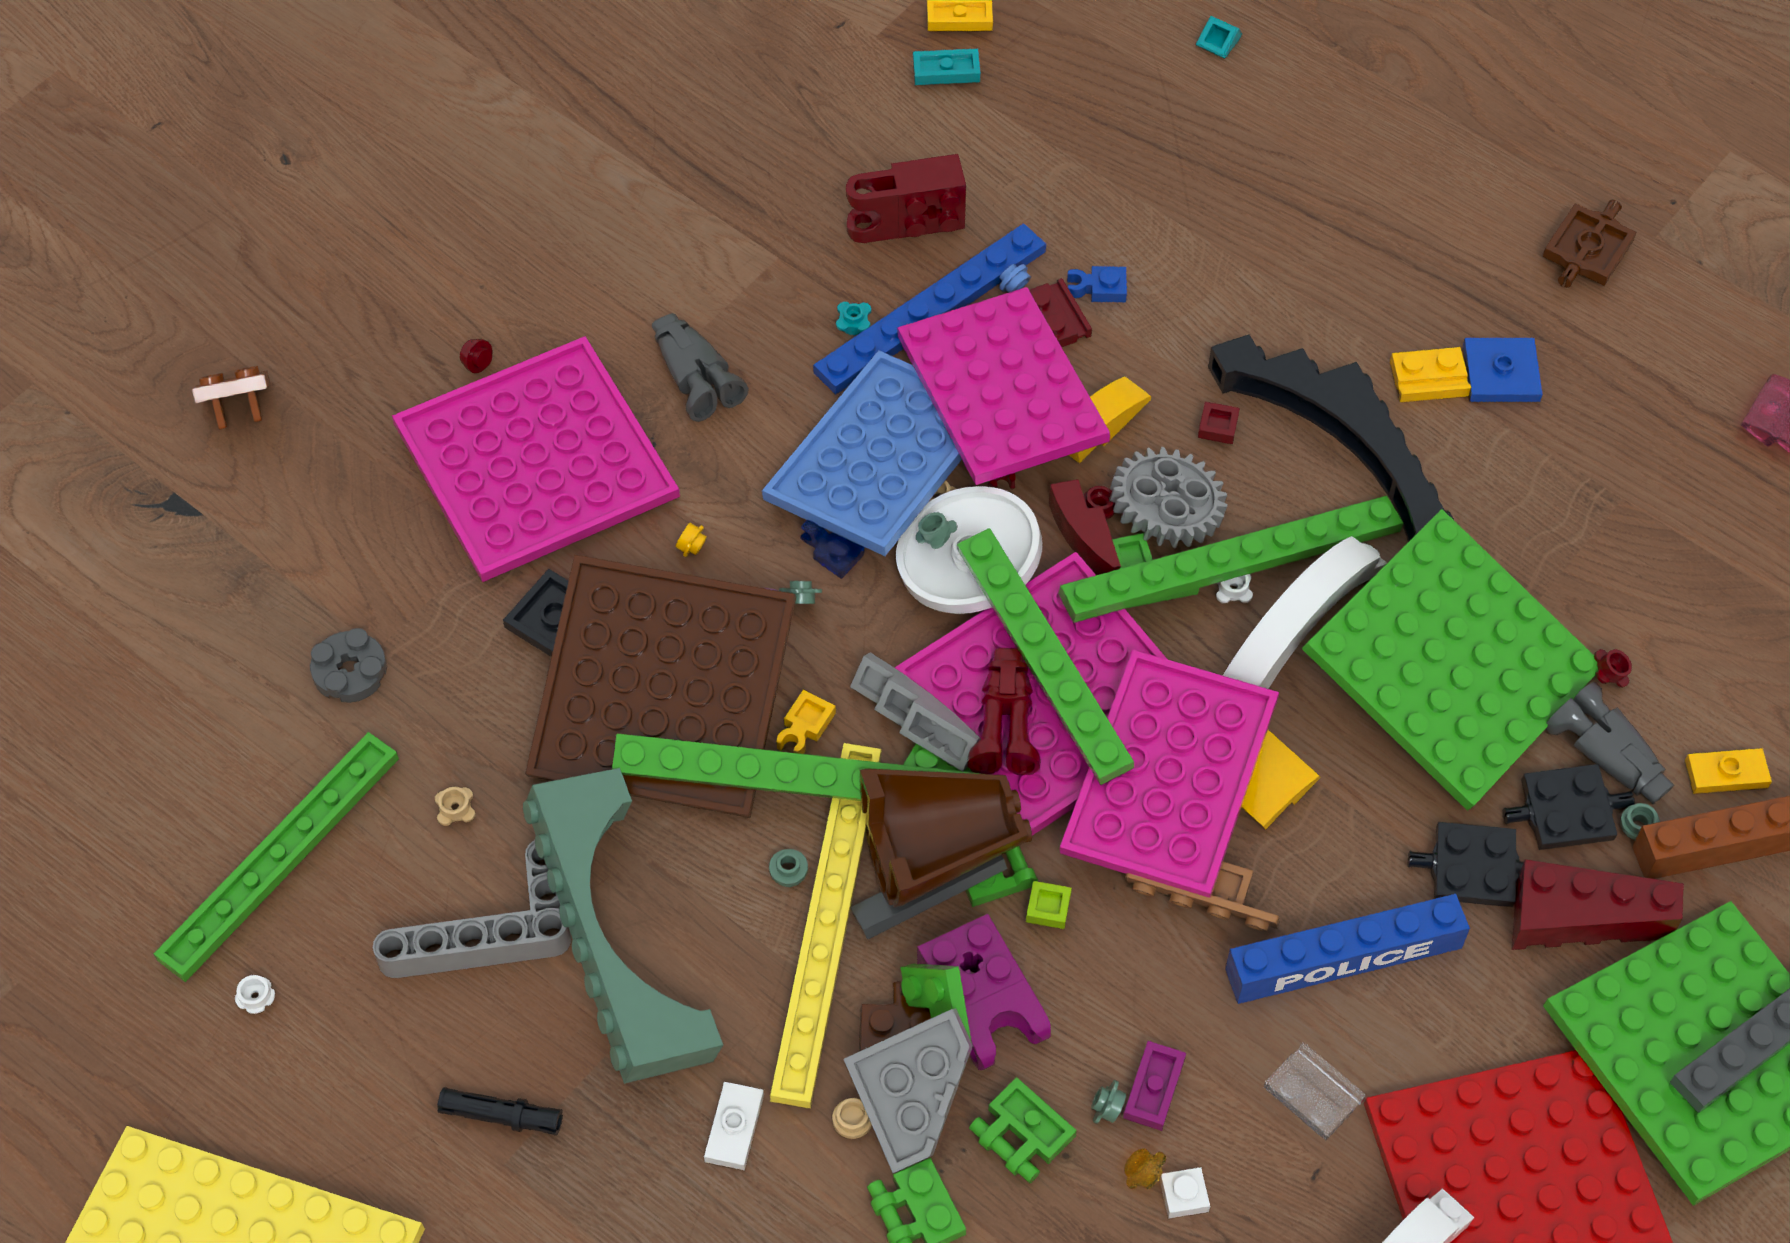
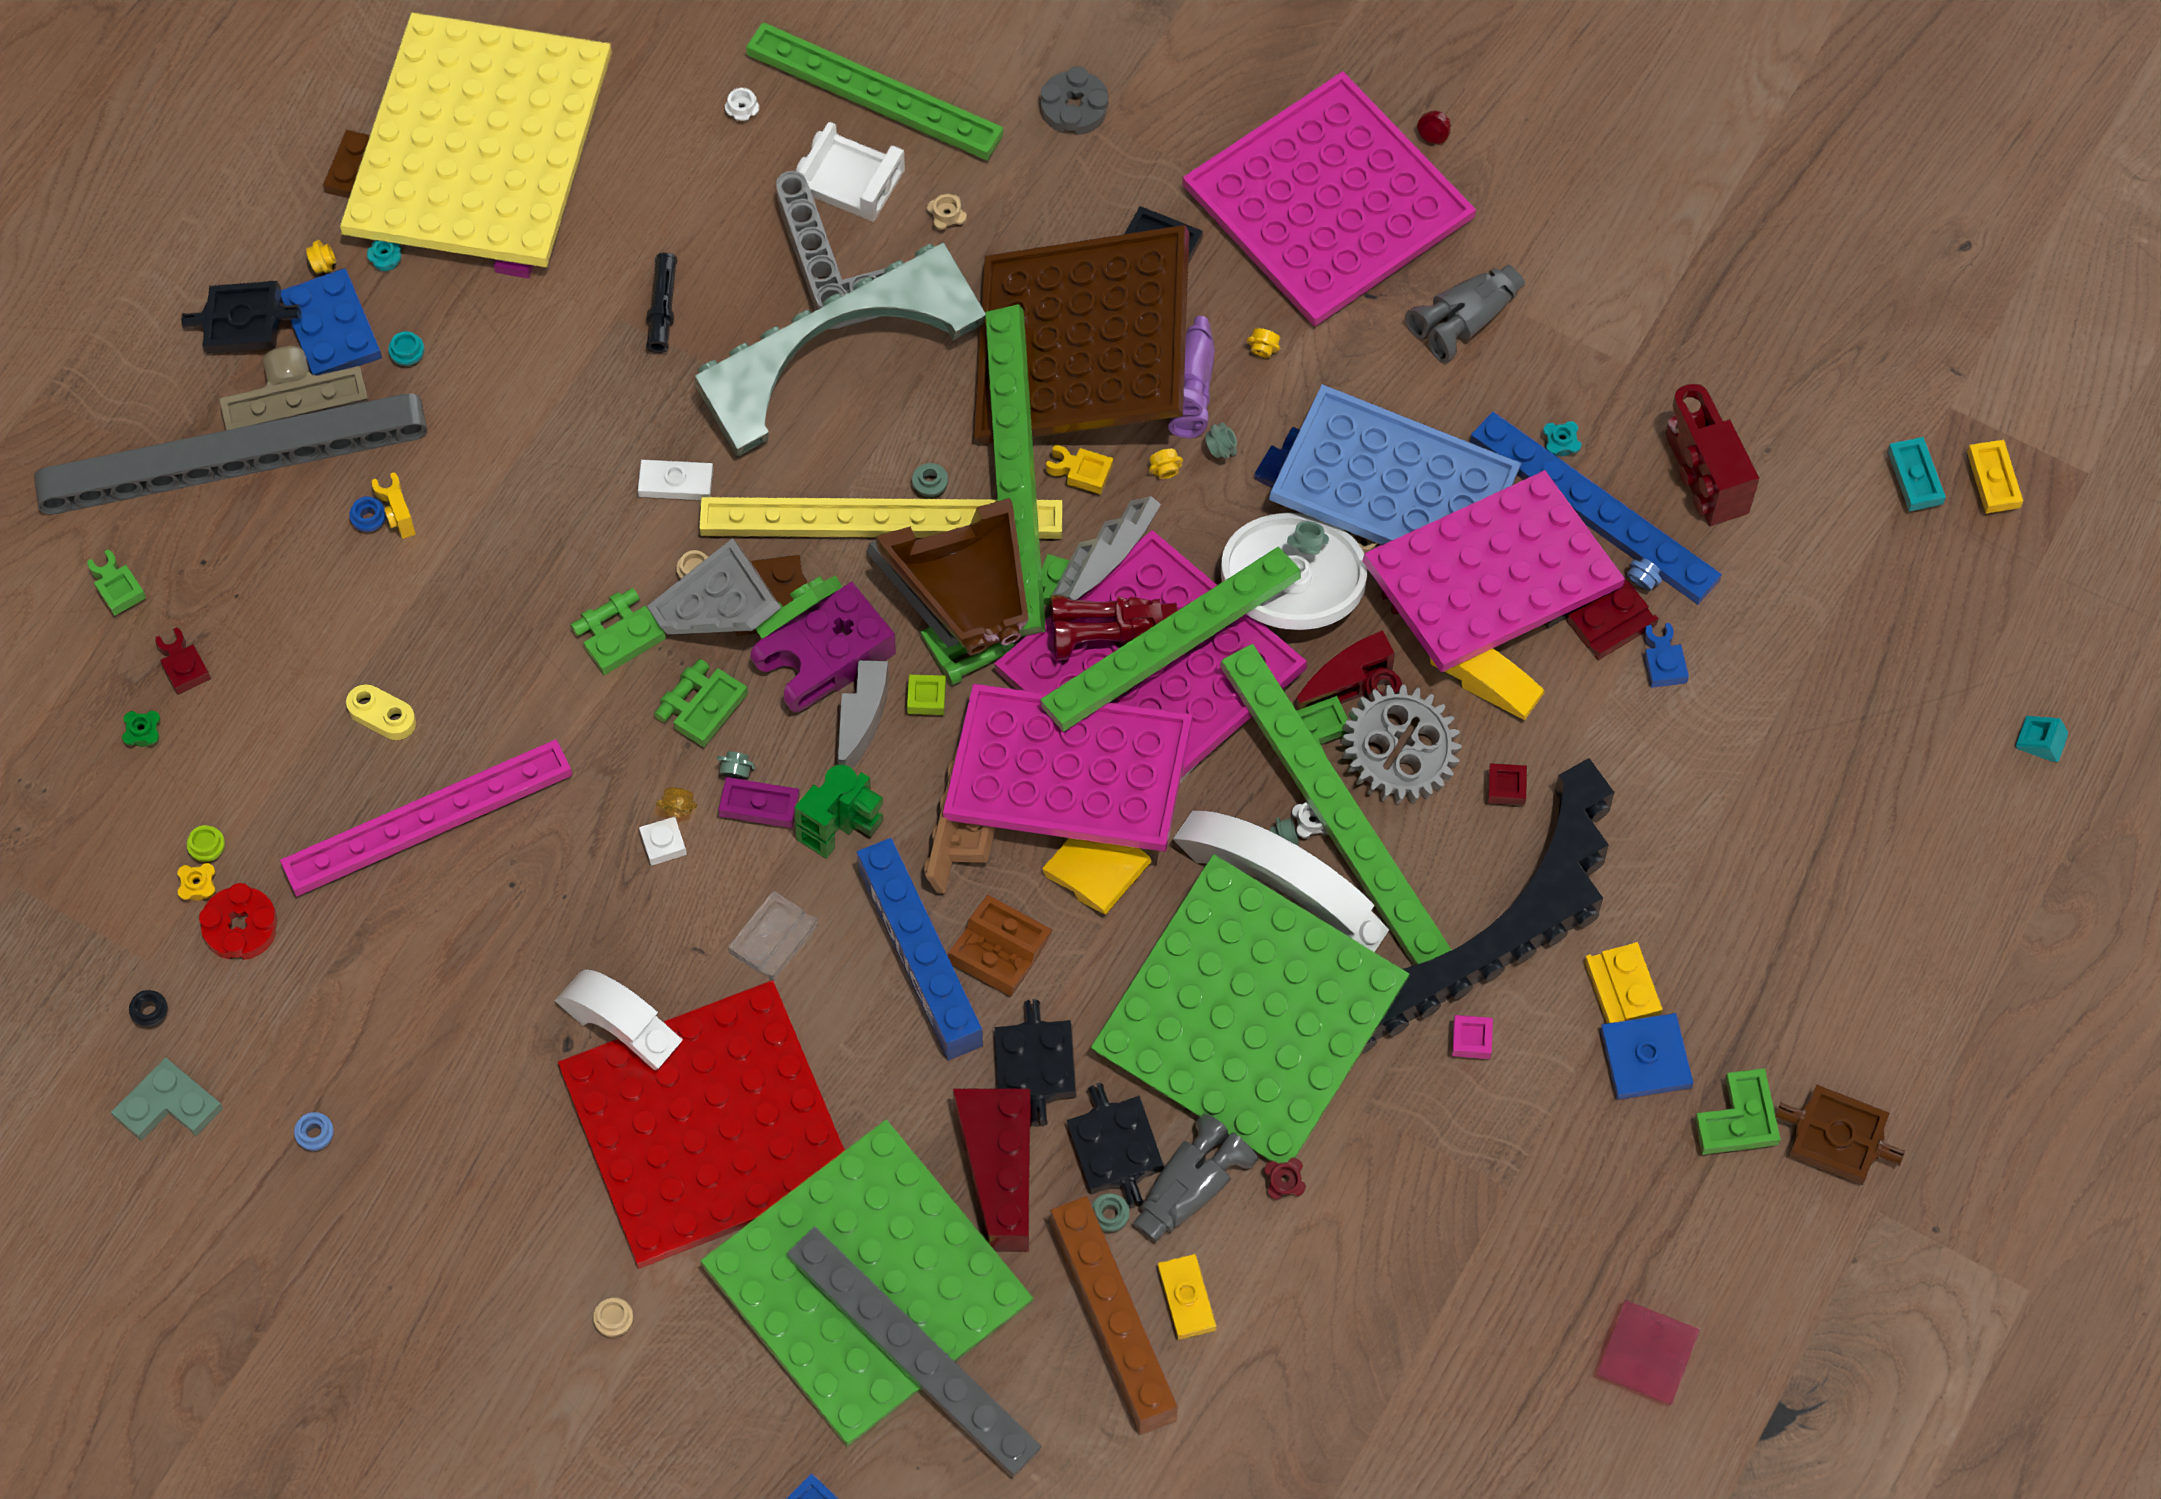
camera: 80 degrees right, 5 degrees up
none -> green hips [795,765,883,859]
none -> white panel [796,122,905,222]
none -> light grey slope [838,661,889,769]
none -> dark orange slope [947,895,1052,996]
none -> yellow plate [1149,448,1183,479]
none -> sand green plate [1270,817,1299,846]
none -> dark pink plate [1452,1015,1493,1059]
none -> bright green plate [1695,1068,1781,1155]

